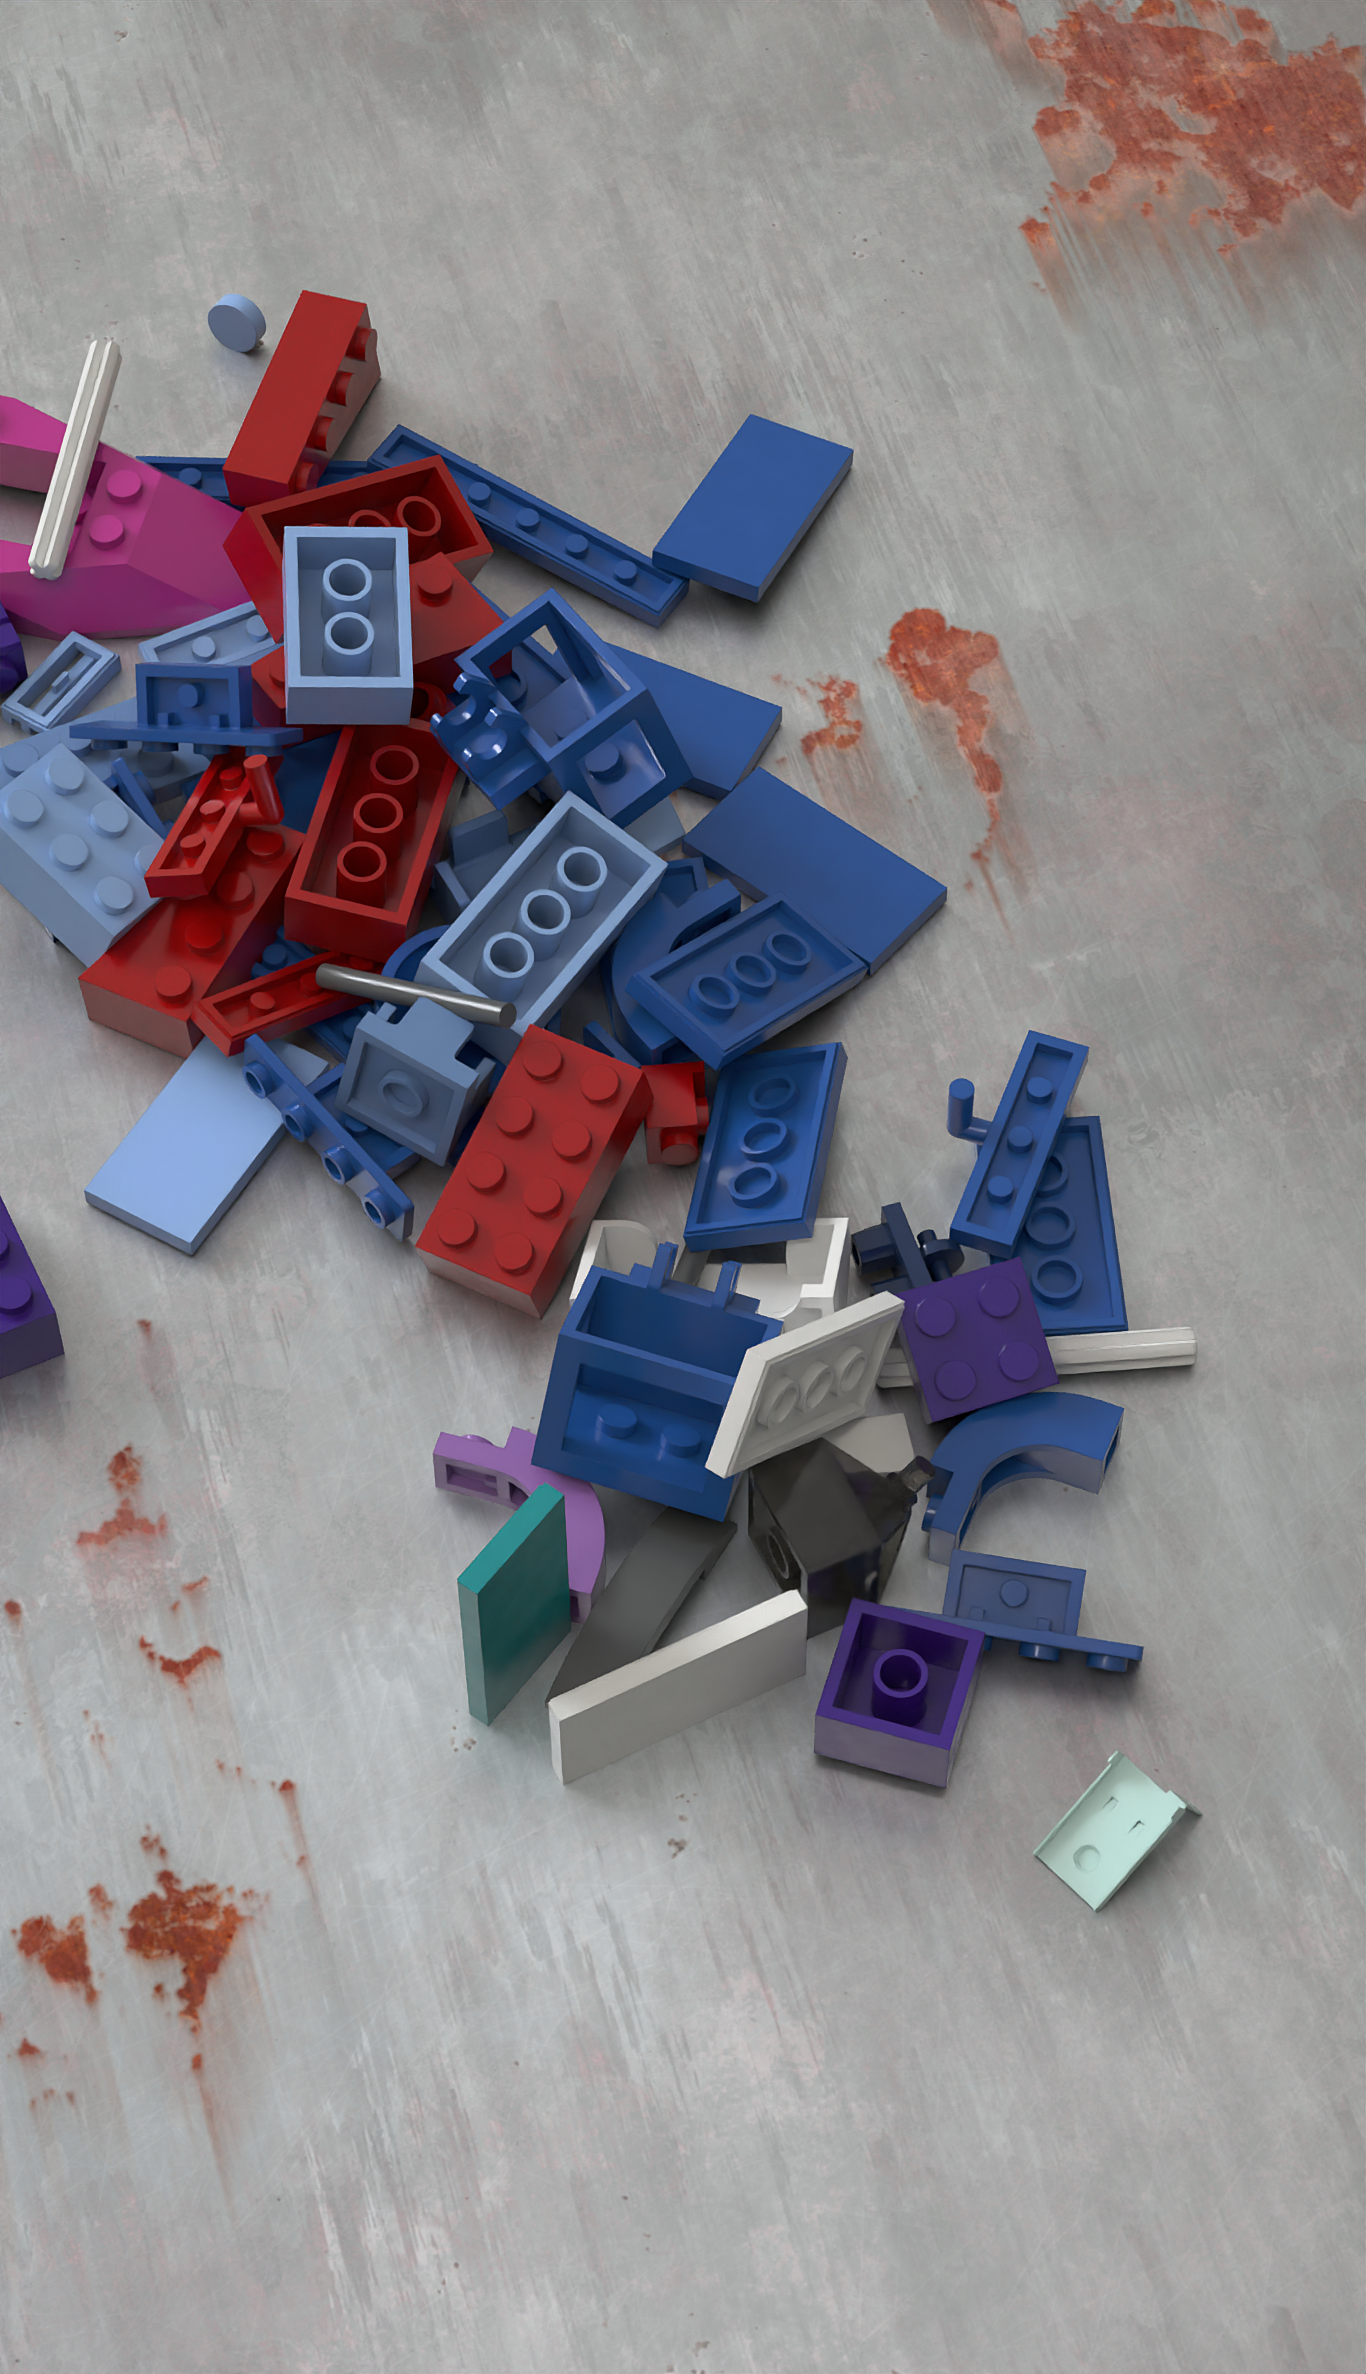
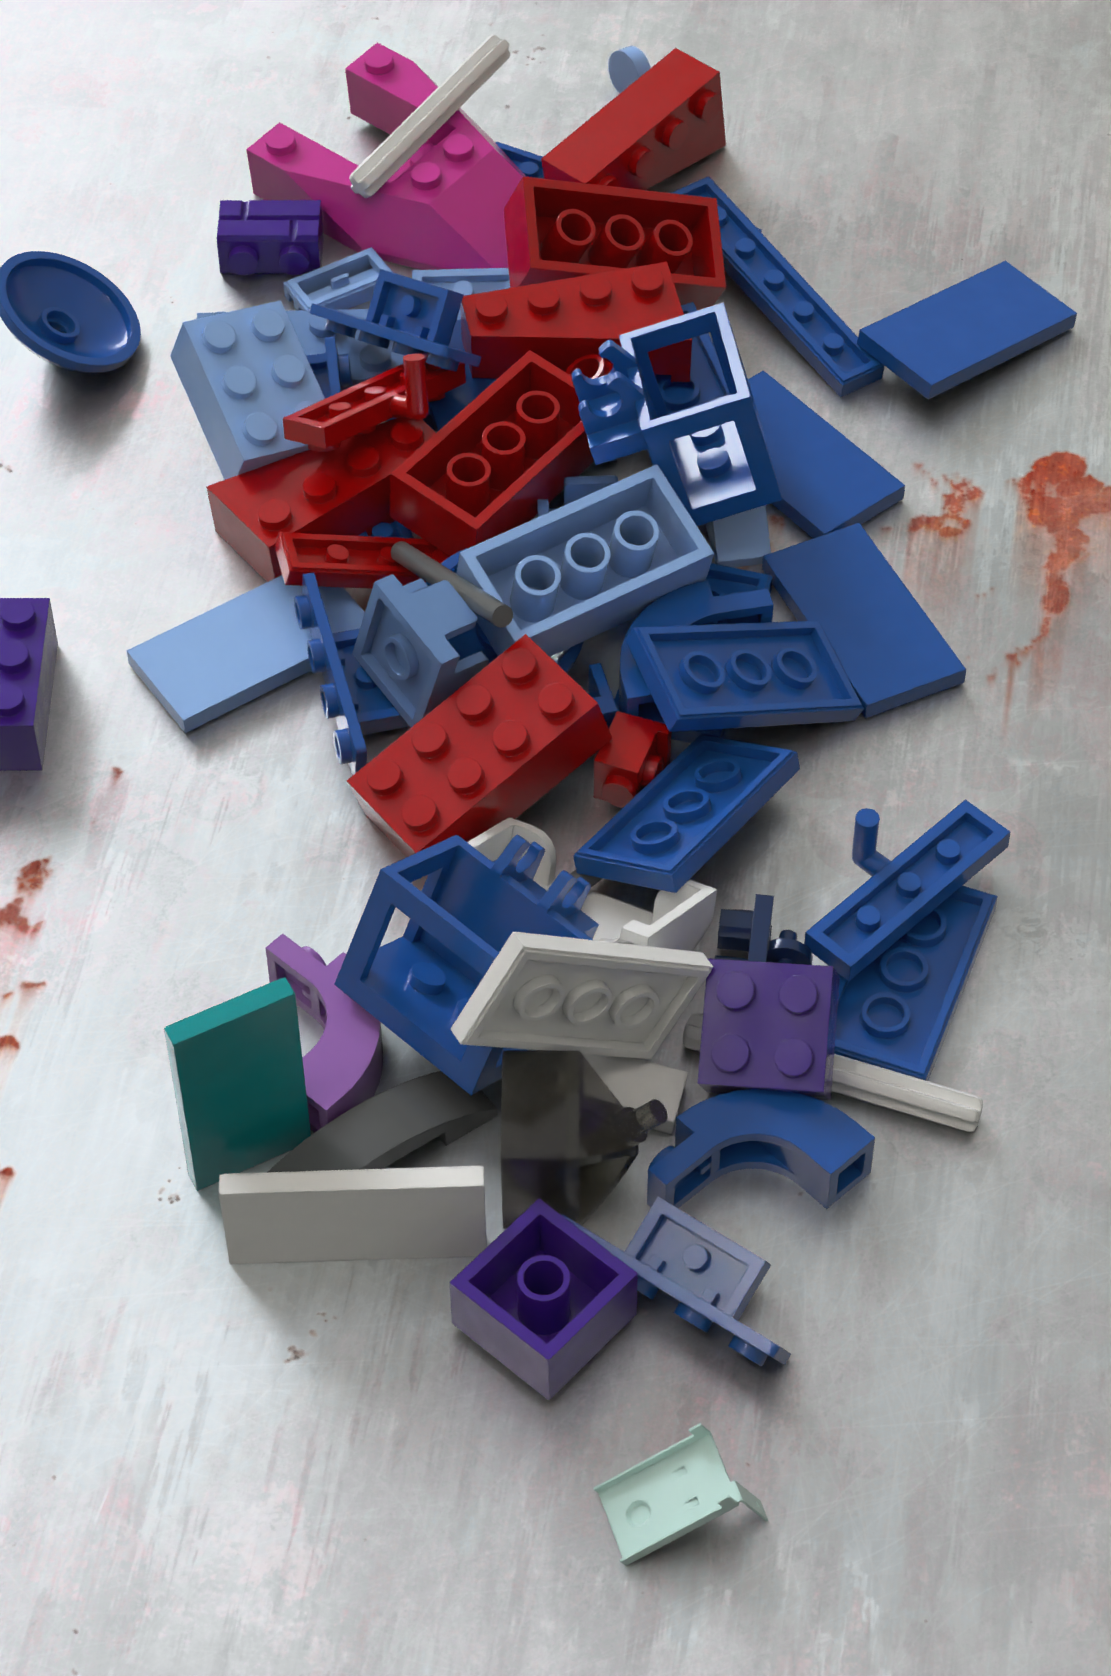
camera: 25 degrees right, 5 degrees down
light blue brick [282,526,413,725] -> none

